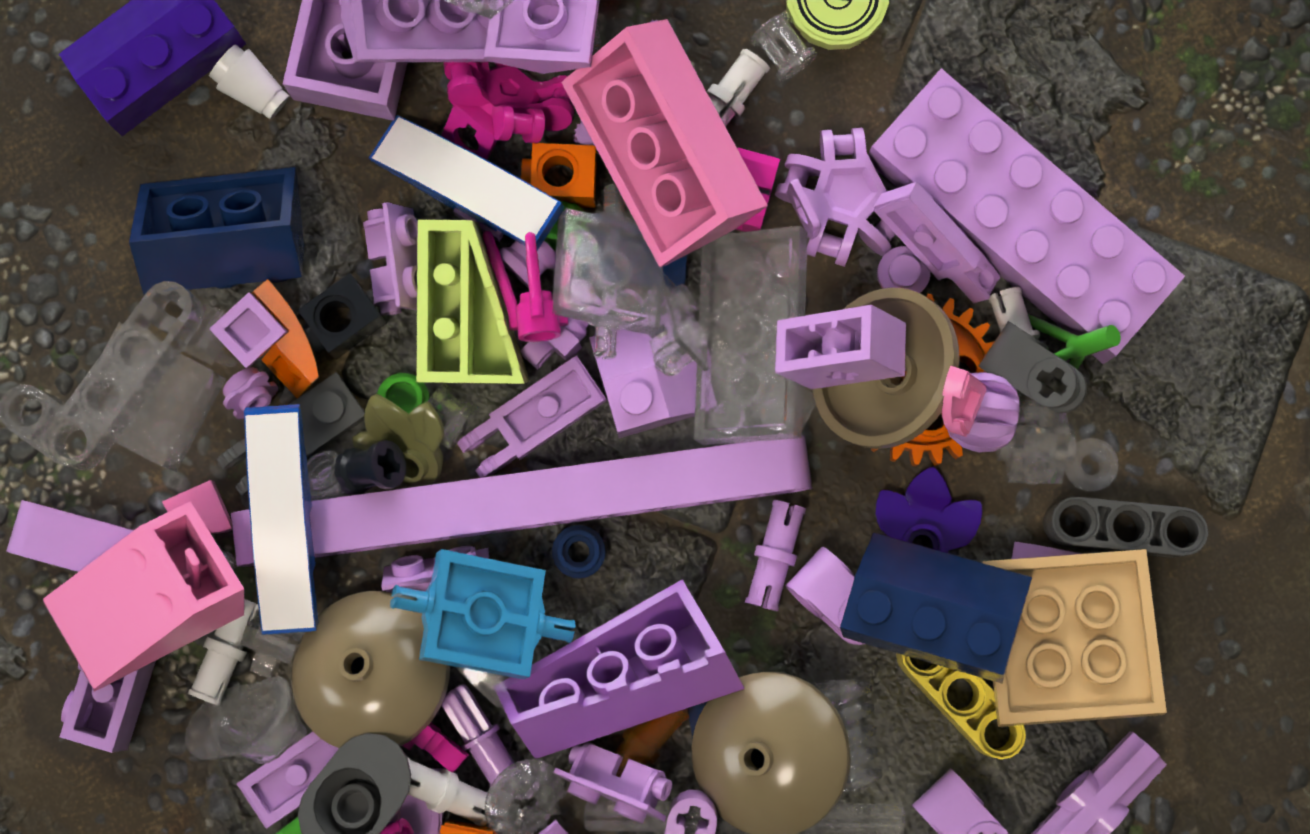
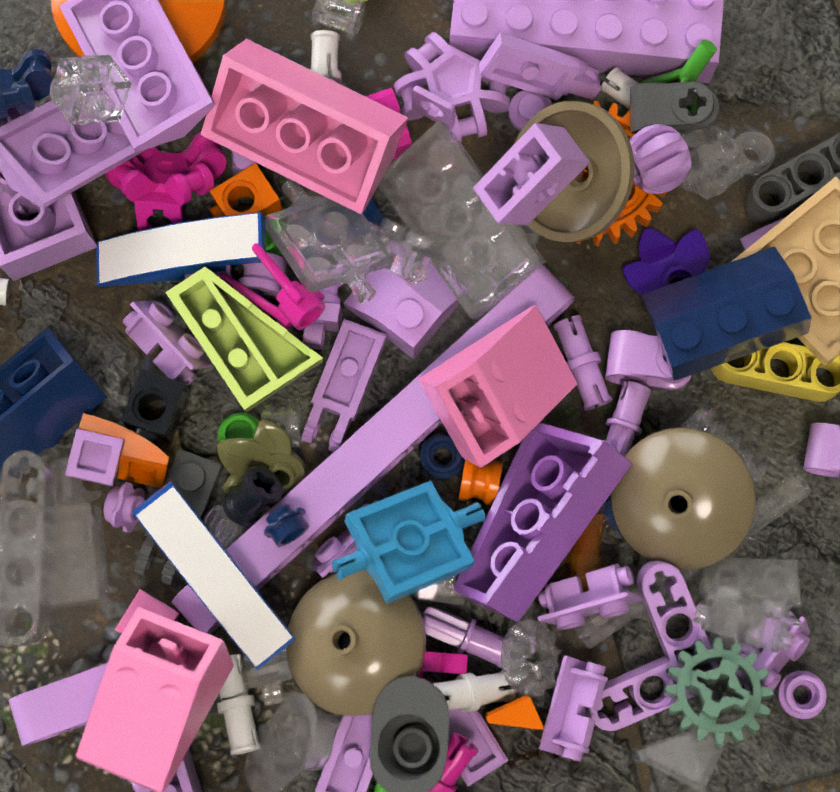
camera: 35 degrees left, 5 degrees down
bright pink tile [942,366,987,437] -> none
none -> dark blue plate [264,504,309,547]
none -> bright pink slope [418,305,578,468]
none -> orange wheel [459,459,503,506]
none -> lavender axle [605,381,651,456]

